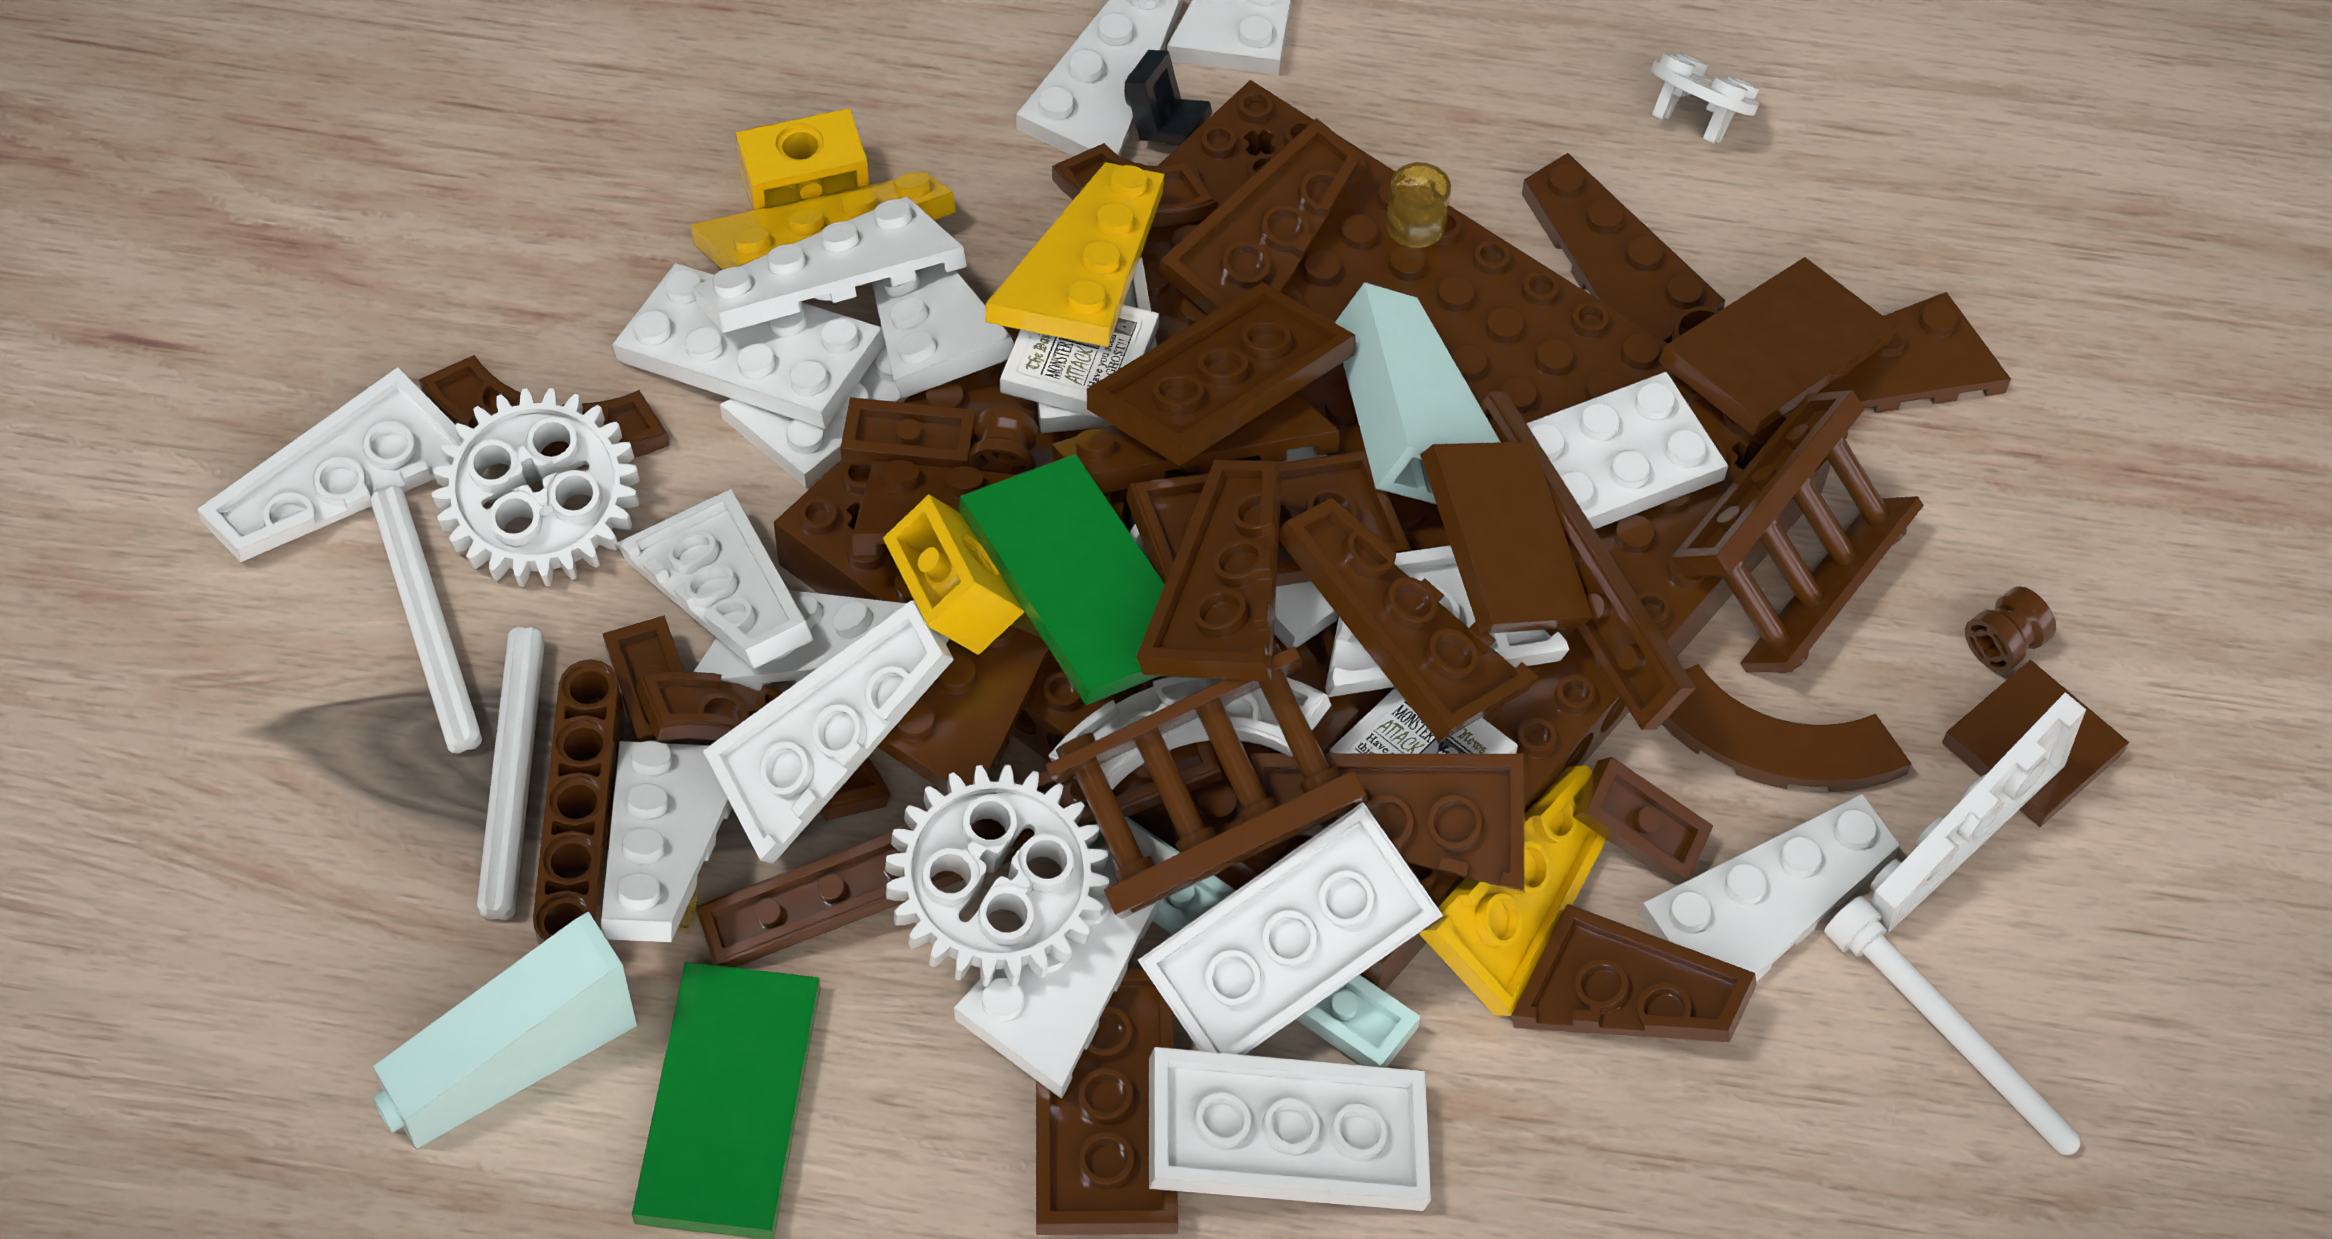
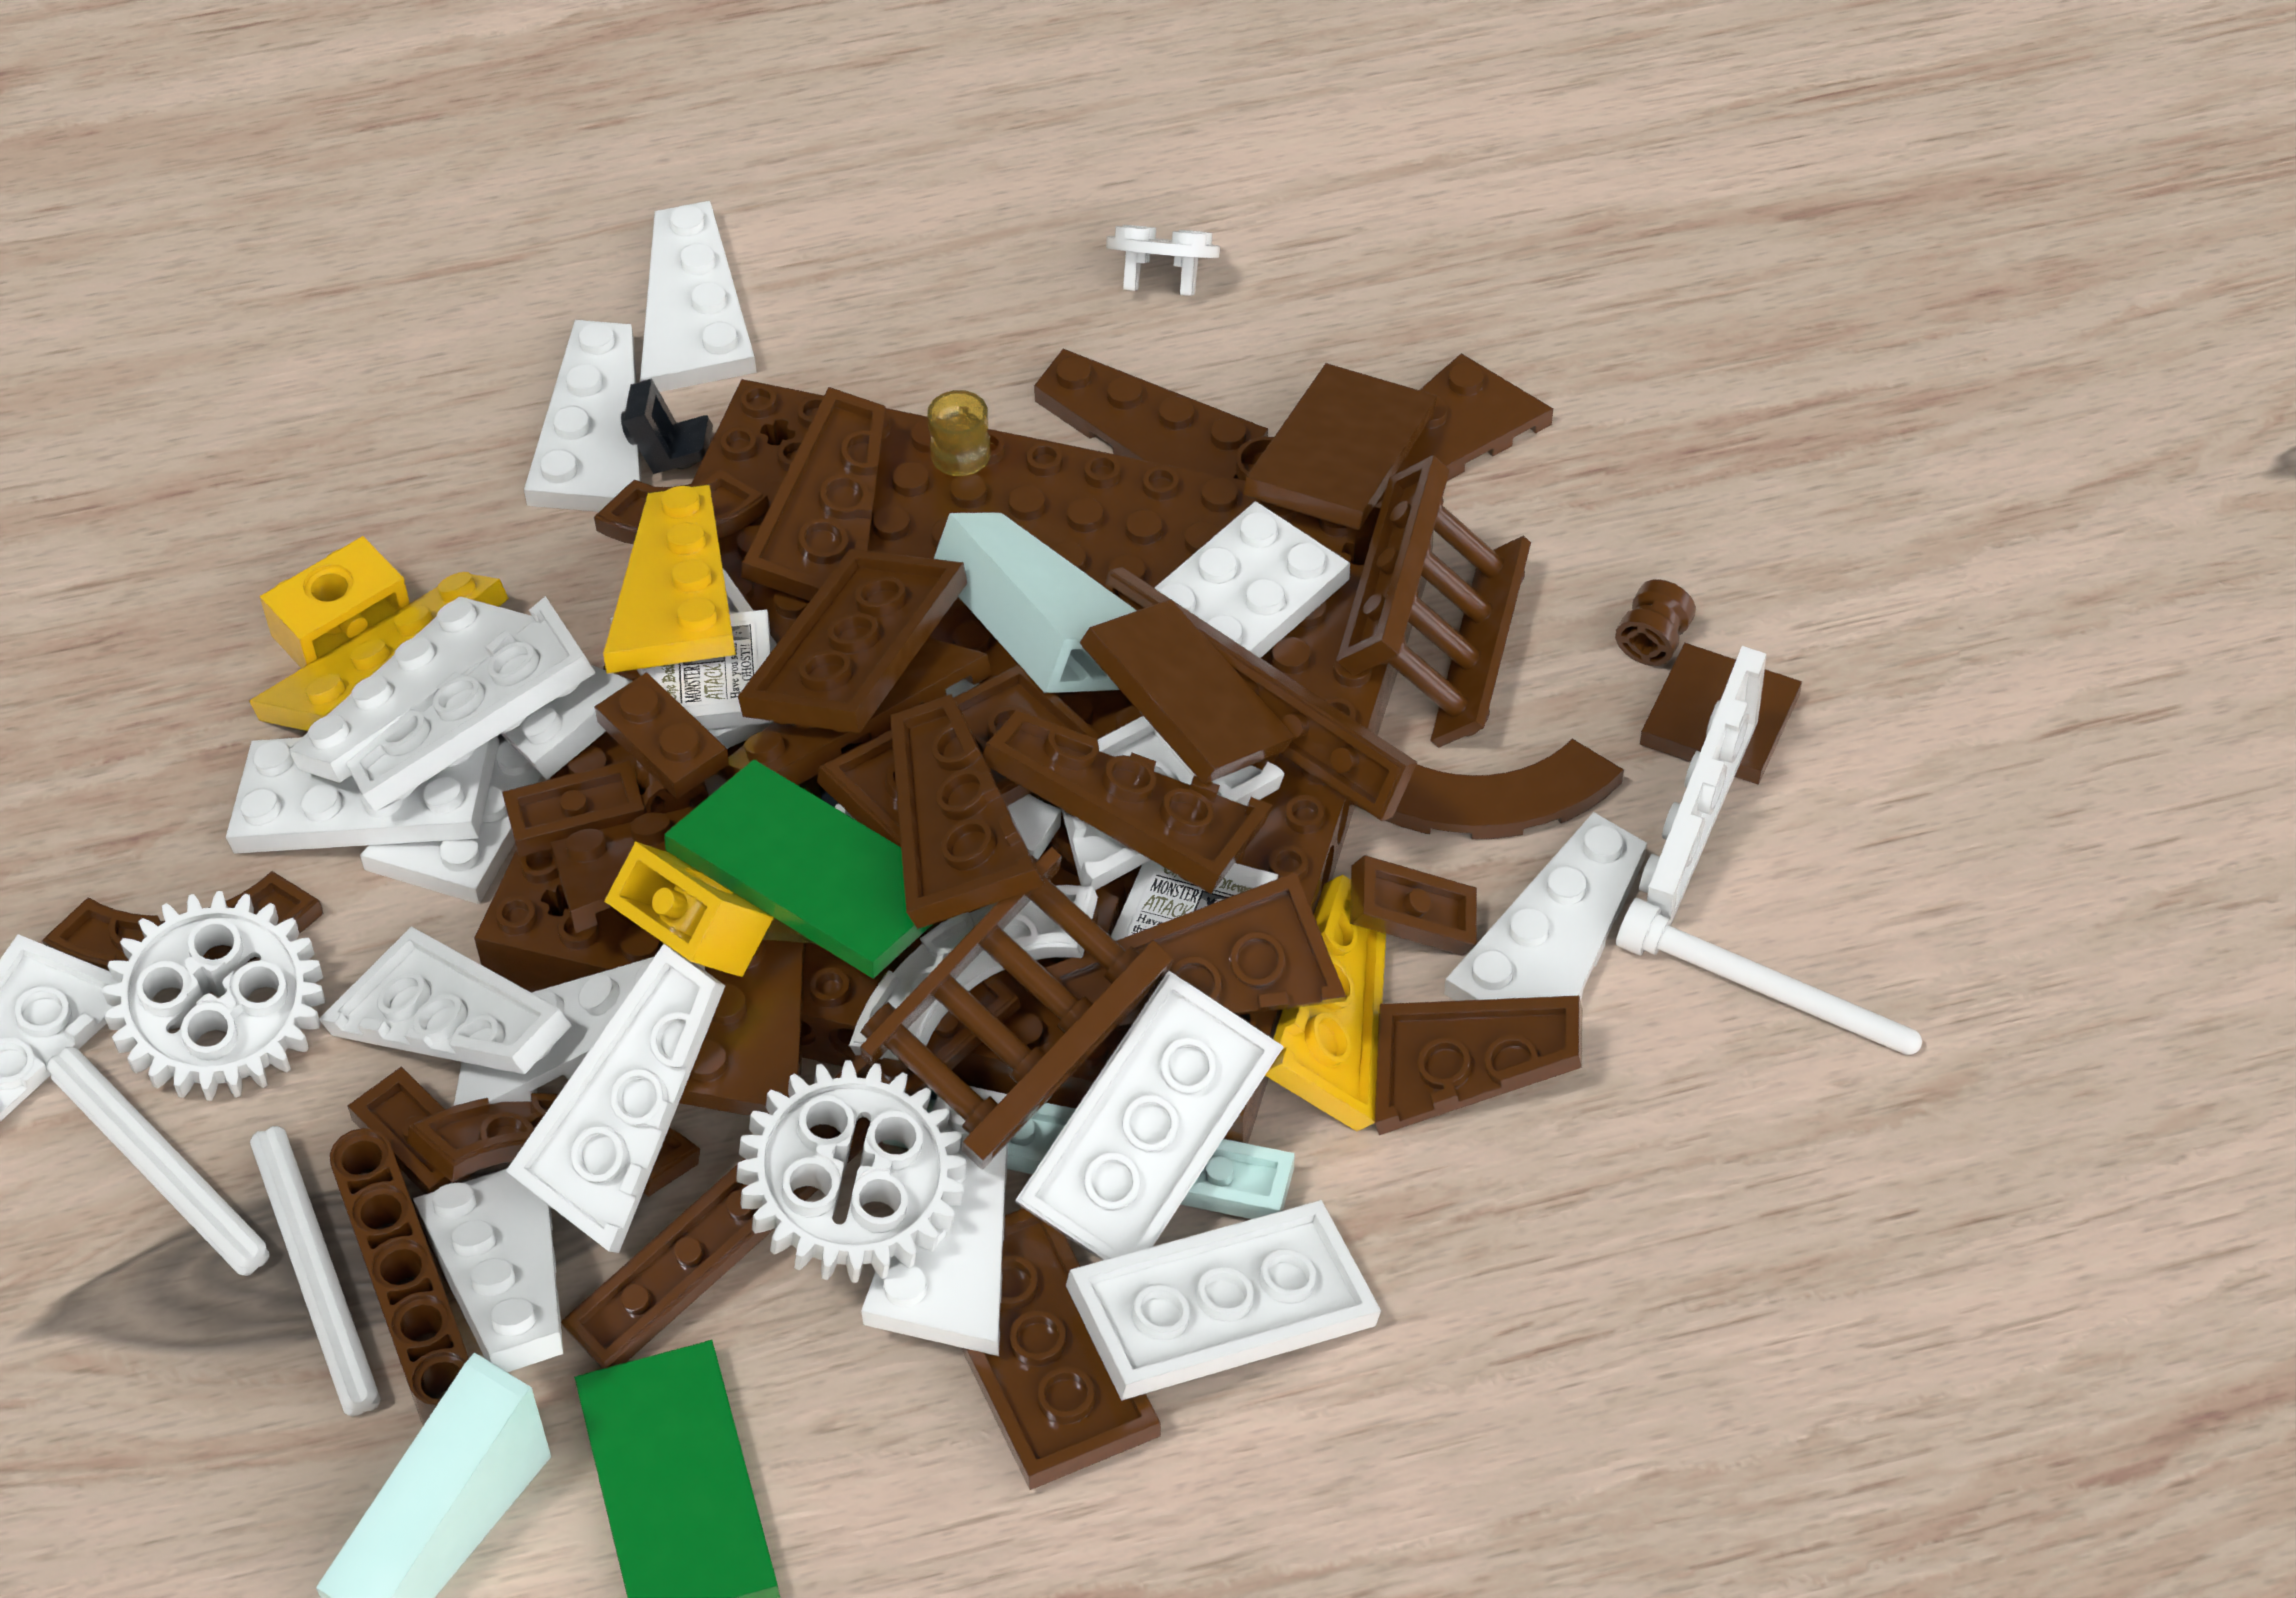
camera: 20 degrees left, 5 degrees down
none -> white wing [346,596,596,813]
none -> reddish brown plate [594,672,729,799]

